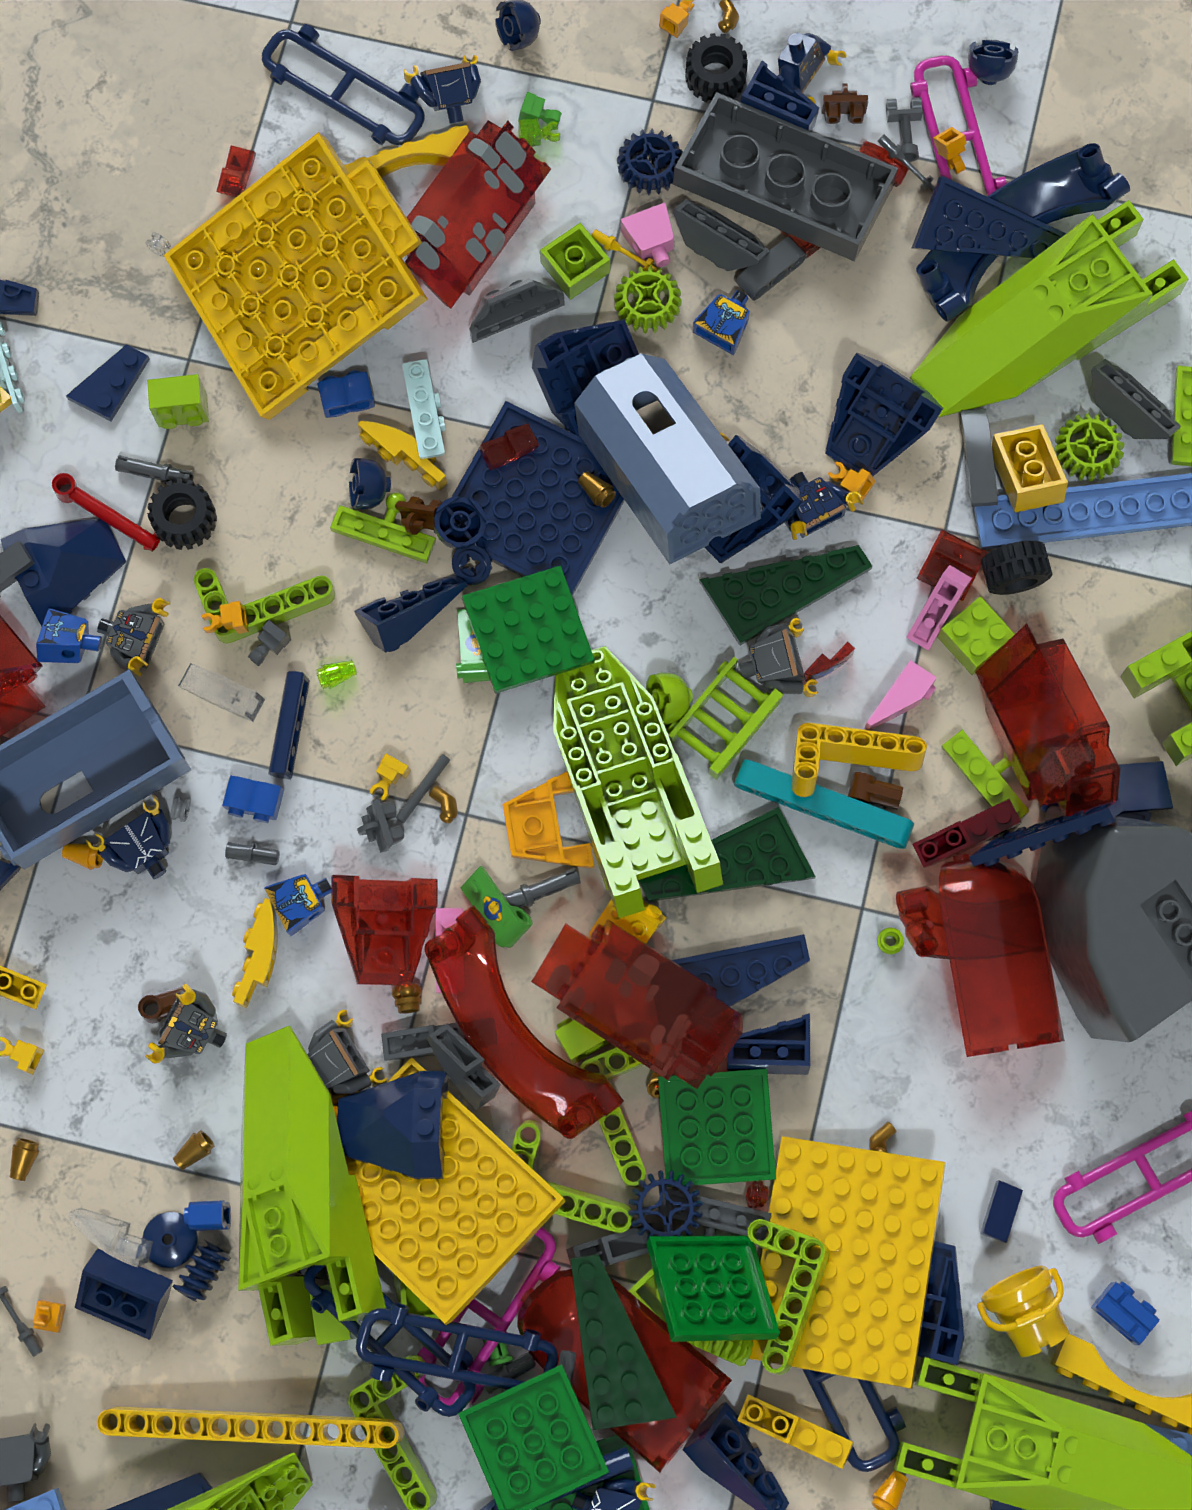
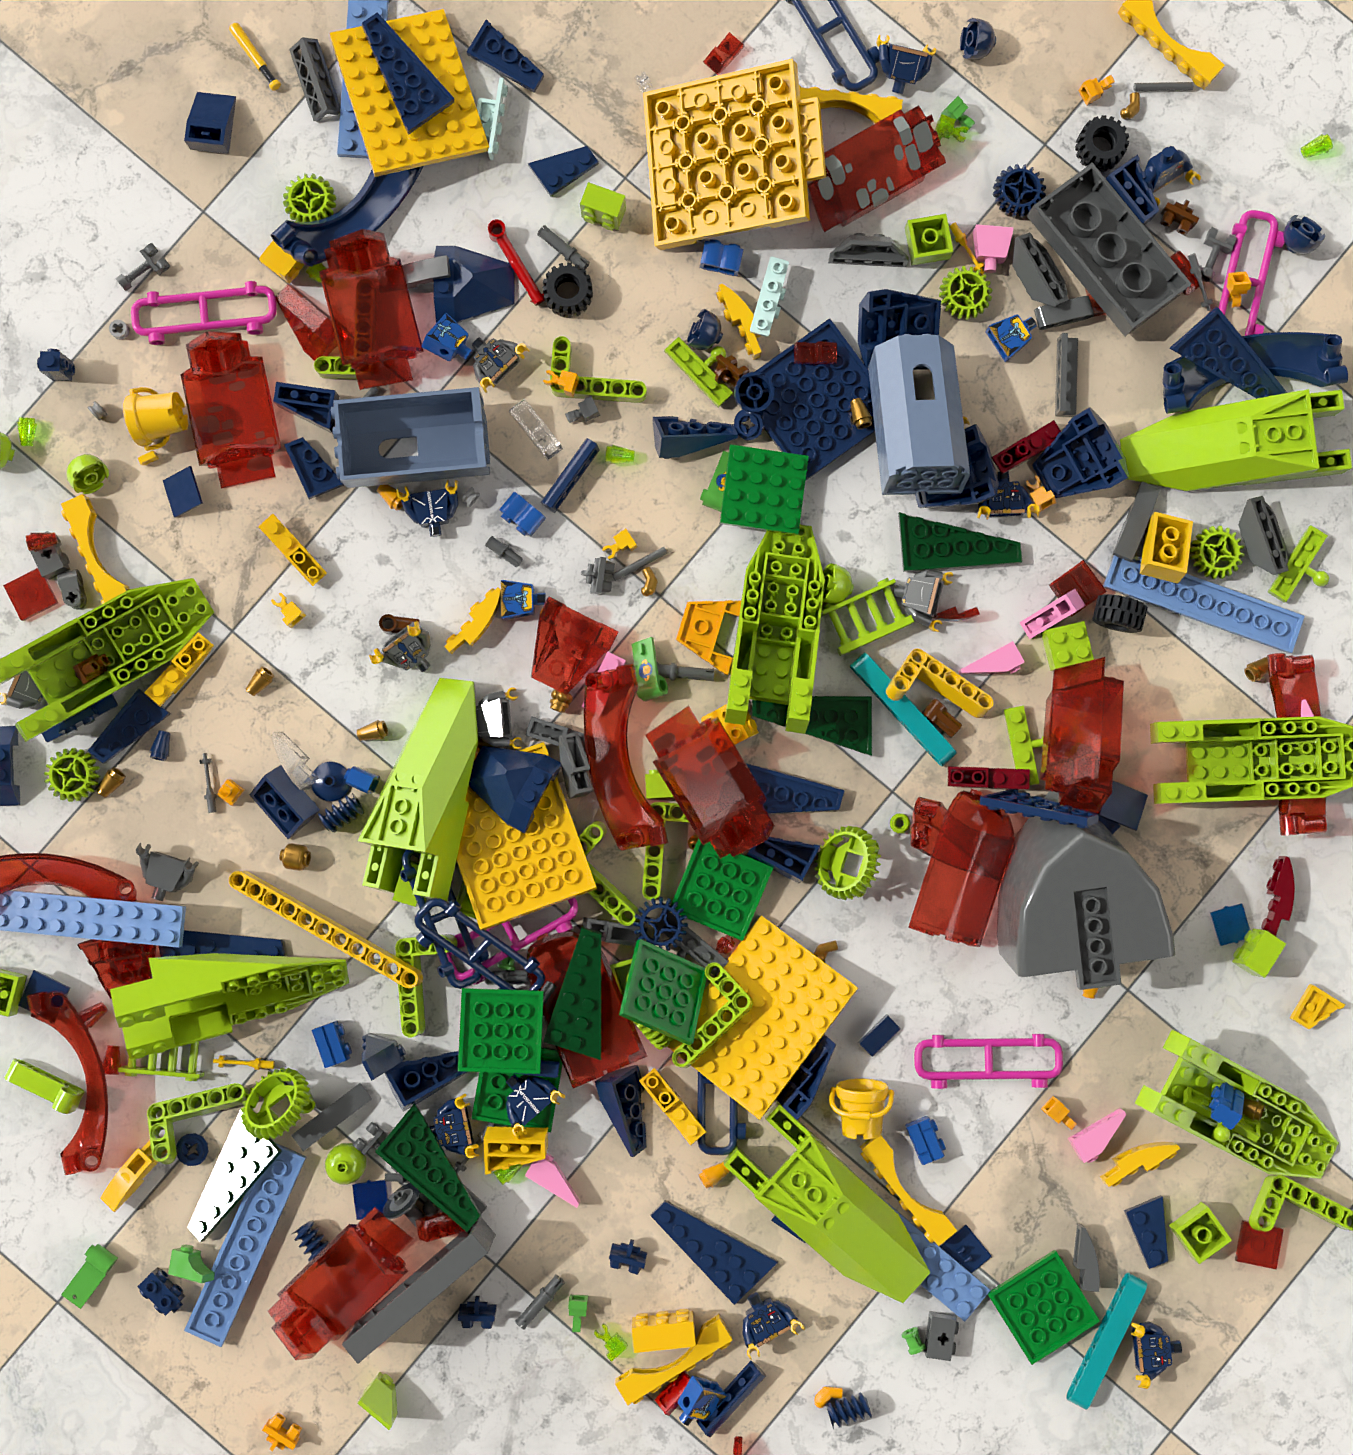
camera: 20 degrees right, 10 degrees up
none -> pearl gold head [279,843,311,871]
none -> lime piece [814,826,881,900]
none -> dark red slope [991,420,1061,474]
none -> dark grey fence [1055,333,1078,417]

